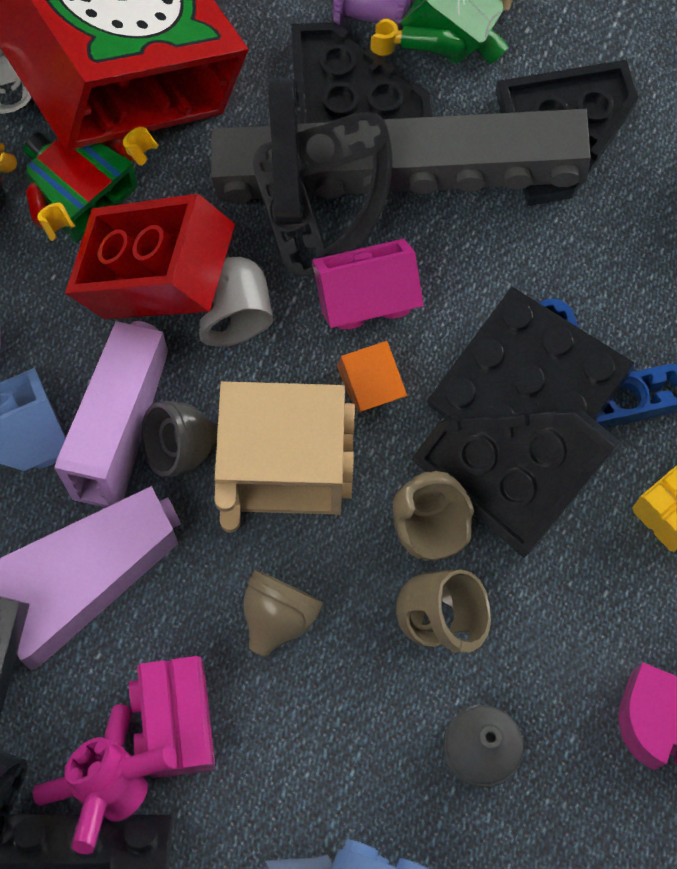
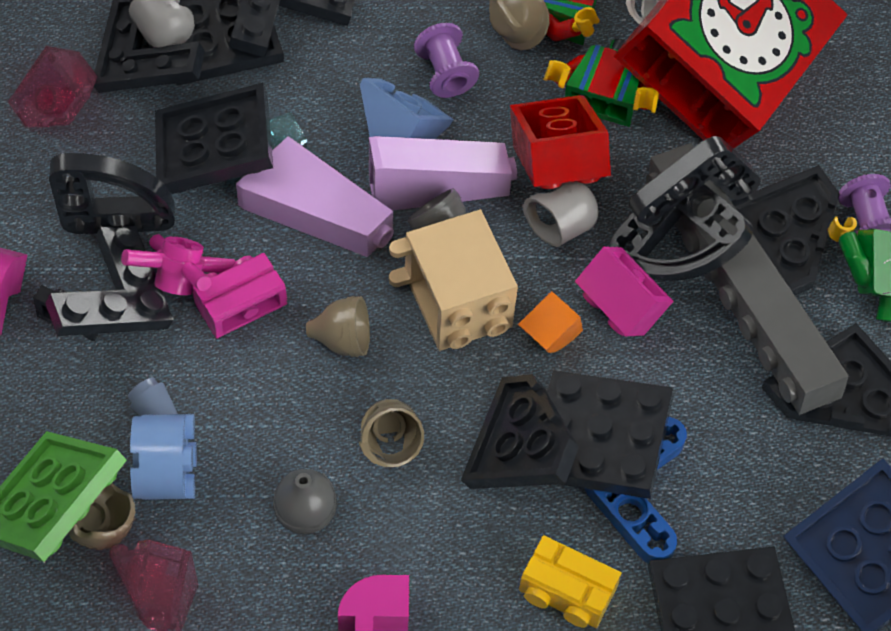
camera: 65 degrees right, 10 degrees down
dark tan hair [392,471,474,561] -> none

